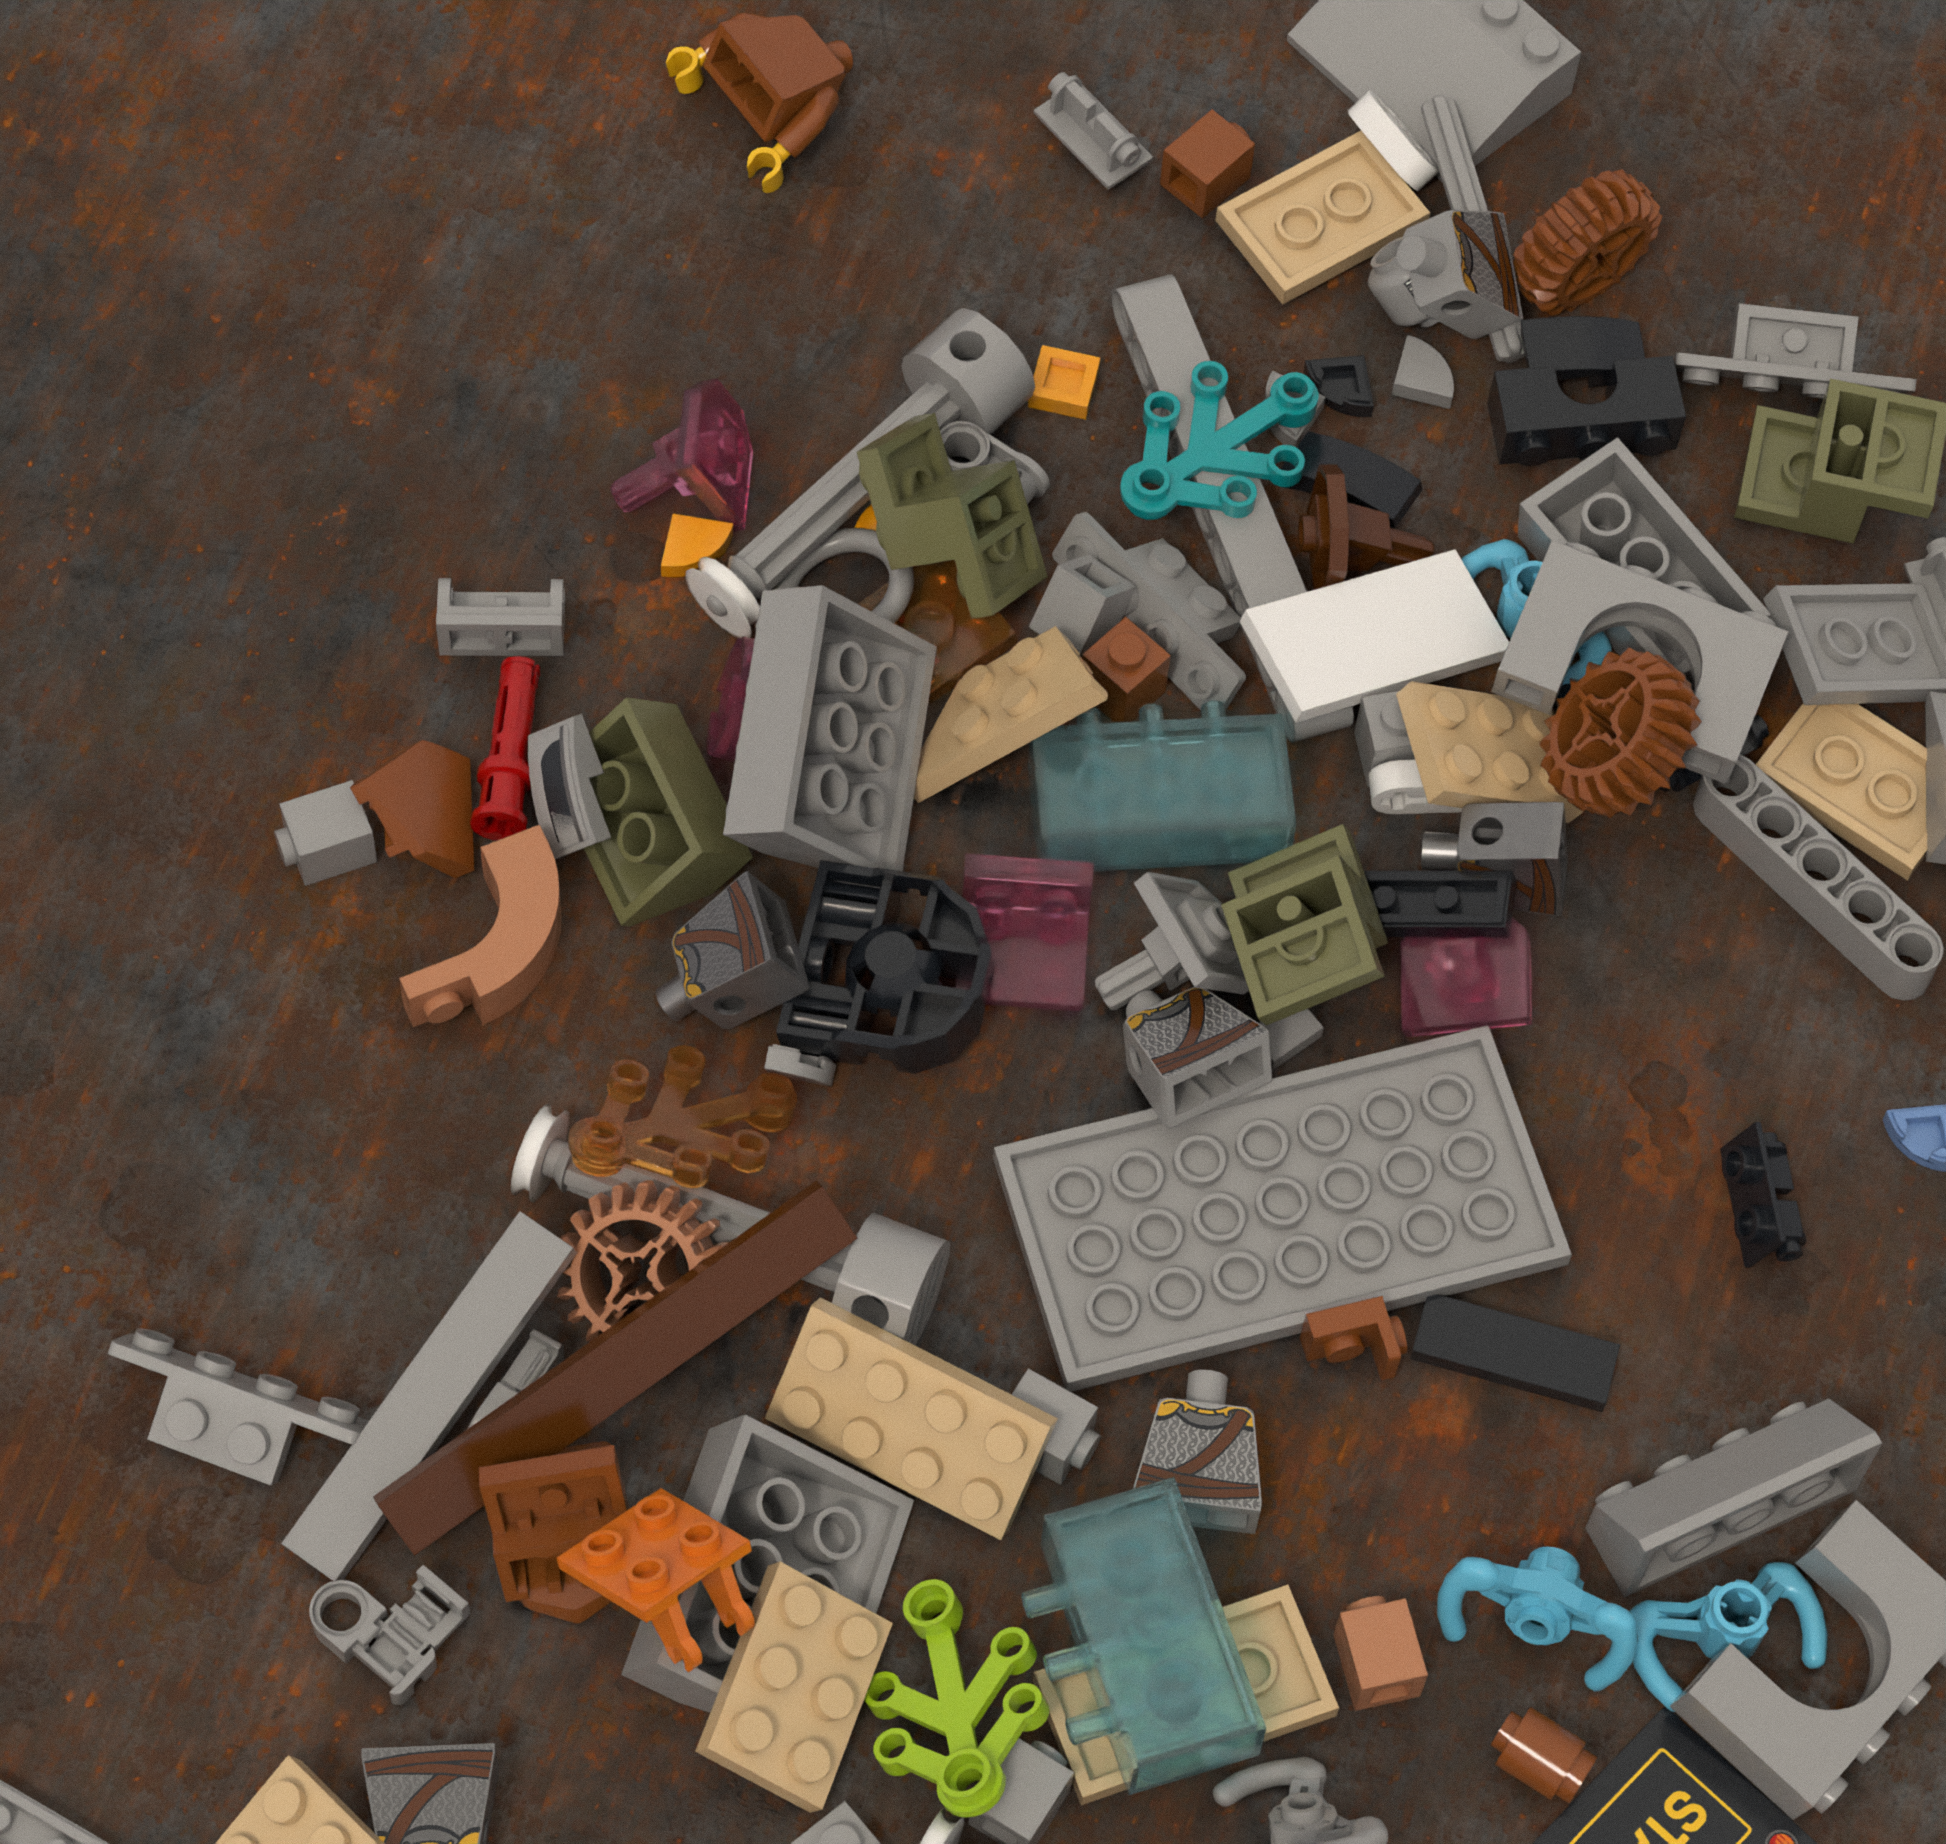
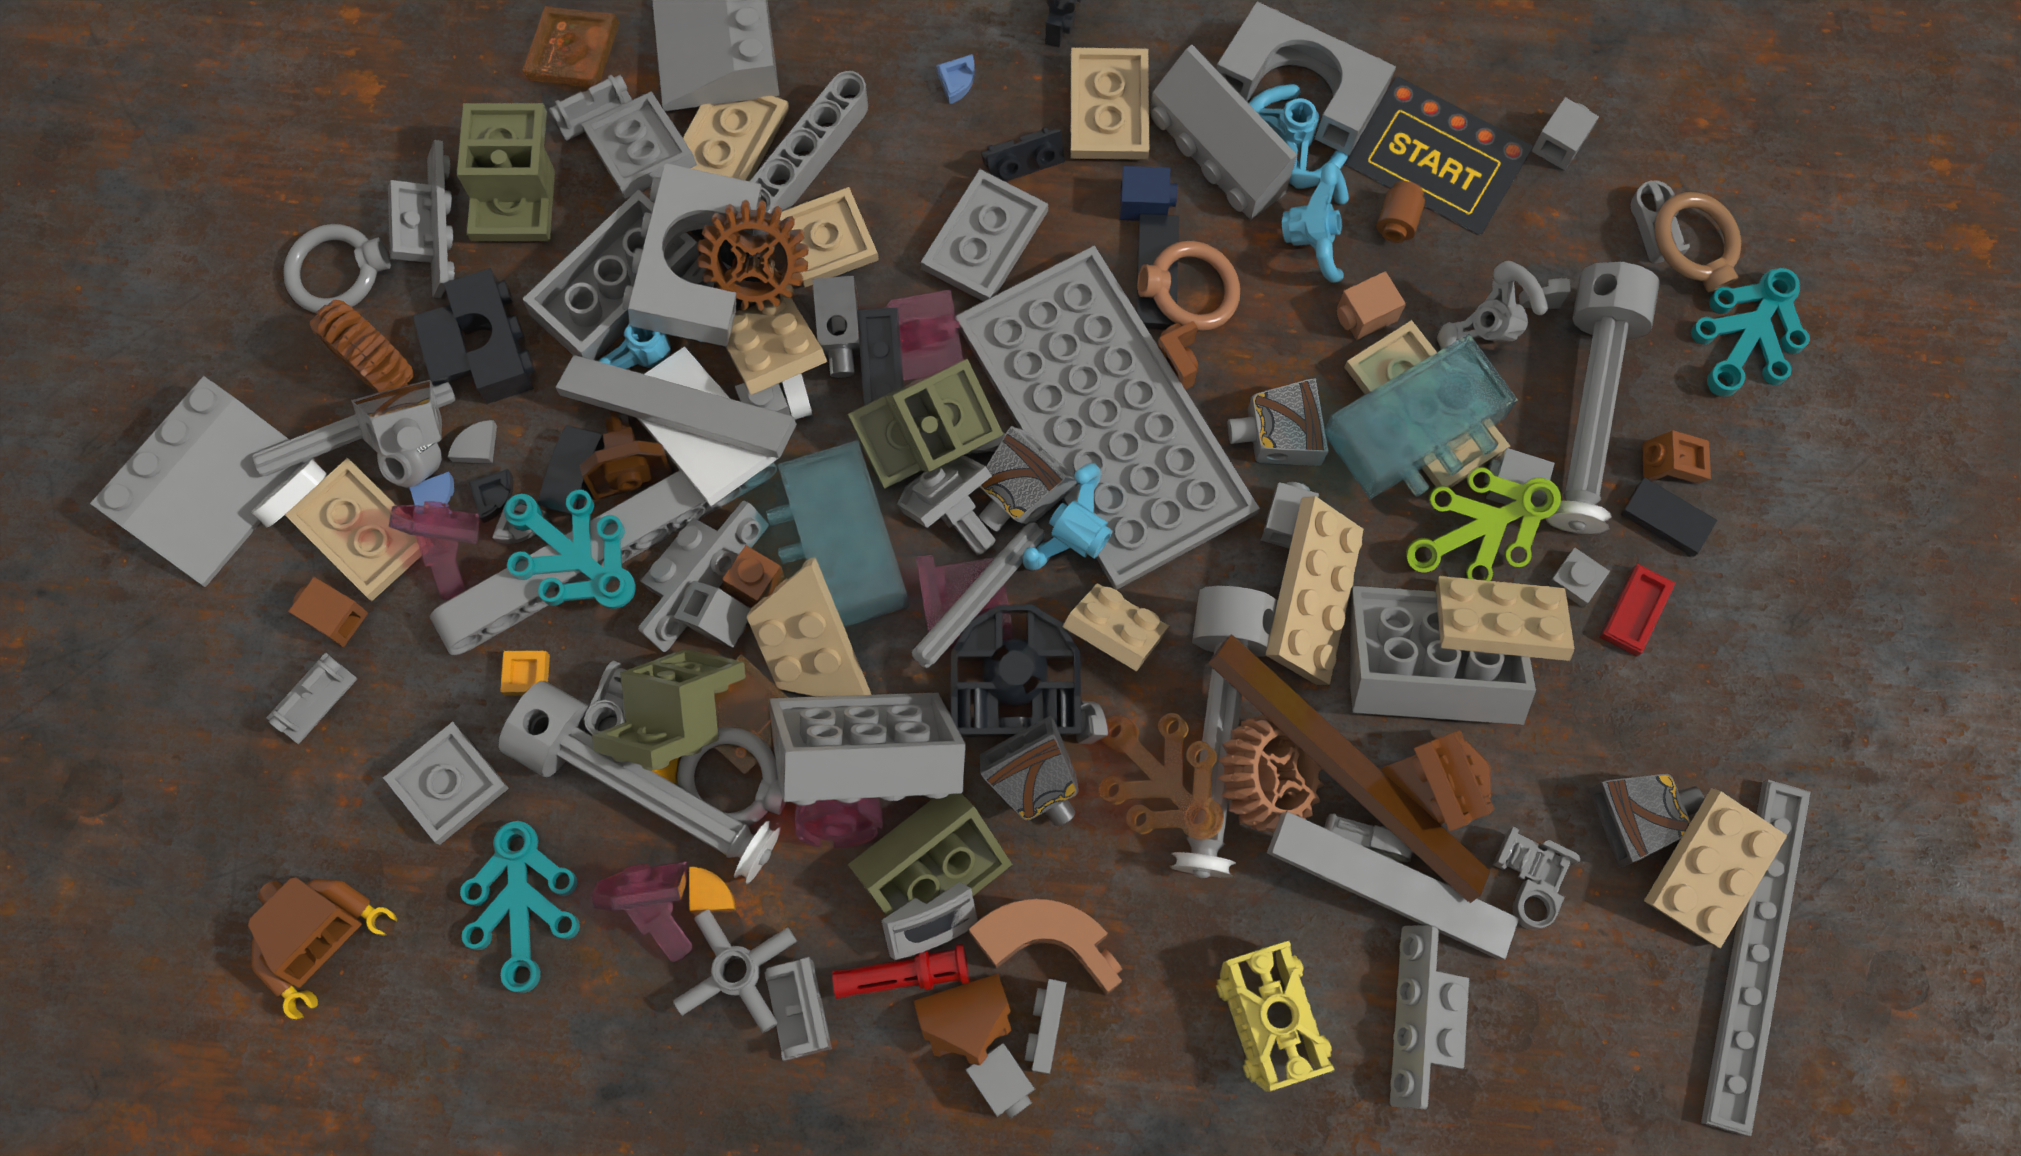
camera: 100 degrees left, 10 degrees up
orange plate [556,1488,755,1672] -> none
none -> light grey piece [283,224,391,313]
none -> light grey plate [383,722,509,845]
none -> clear pink piece [389,501,479,600]
none -> medium blue tile [410,472,454,527]
none -> teal plant [460,821,580,993]
none -> light grey tile [555,355,797,459]
none -> light grey bar [673,909,797,1033]
none -> tan plate [780,187,879,287]
none -> light grey axle [912,522,1045,668]
none -> light grey plate [921,169,1048,302]
none -> medium azure piece [1022,463,1113,571]
none -> light grey plate [1025,979,1066,1075]
none -> tan plate [1063,583,1169,671]
none -> tan plate [1070,48,1149,159]
none -> dark blue brick [1120,166,1177,221]
none -> nougat piece [1137,241,1240,331]
none -> light yellow piece [1216,941,1334,1092]

